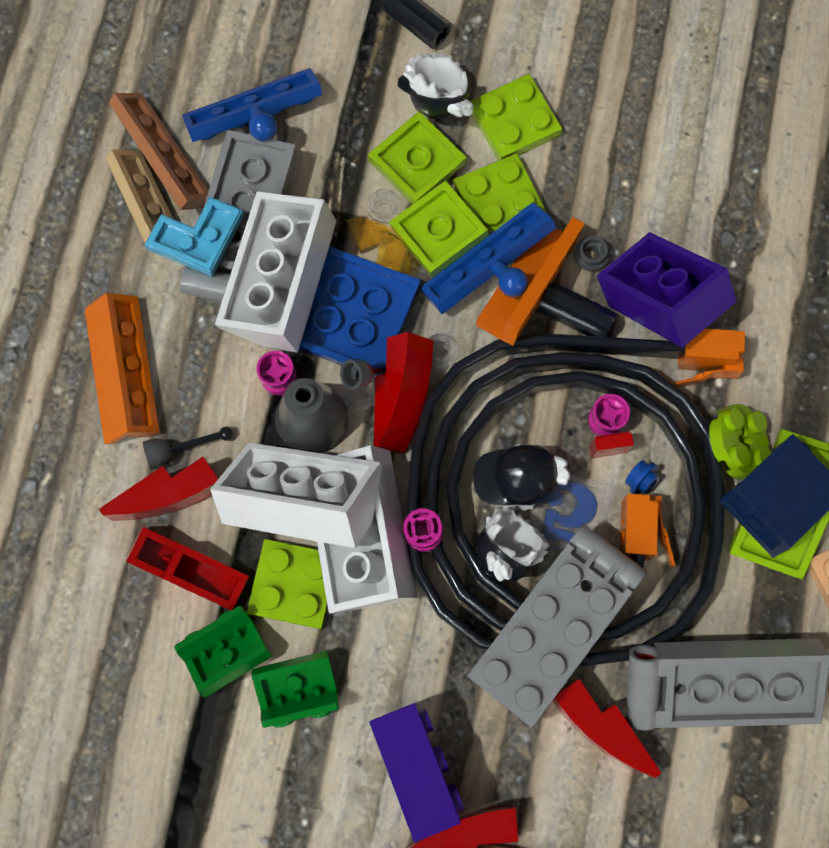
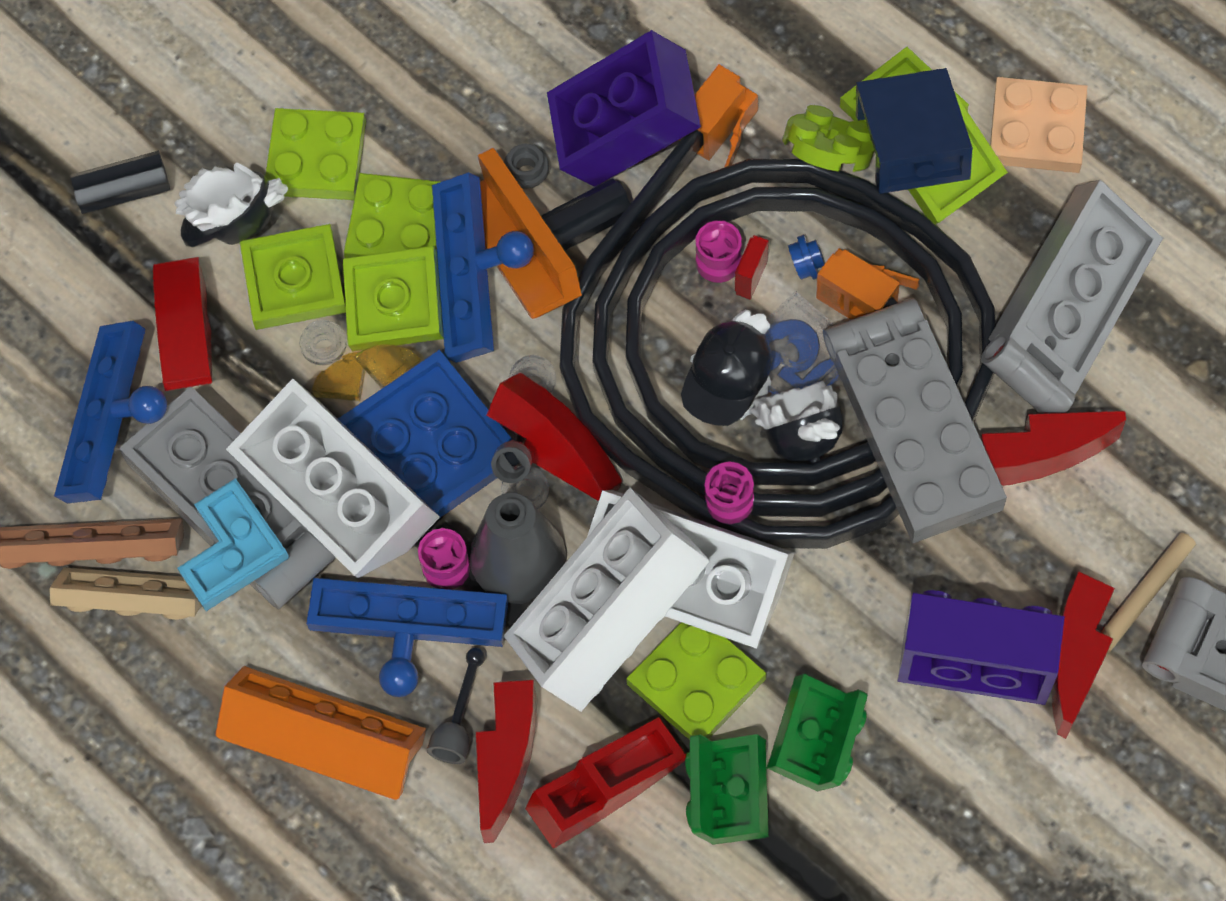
camera: 55 degrees left, 10 degrees down
none -> red slope [153,257,212,391]
none -> blue plate [306,578,508,697]

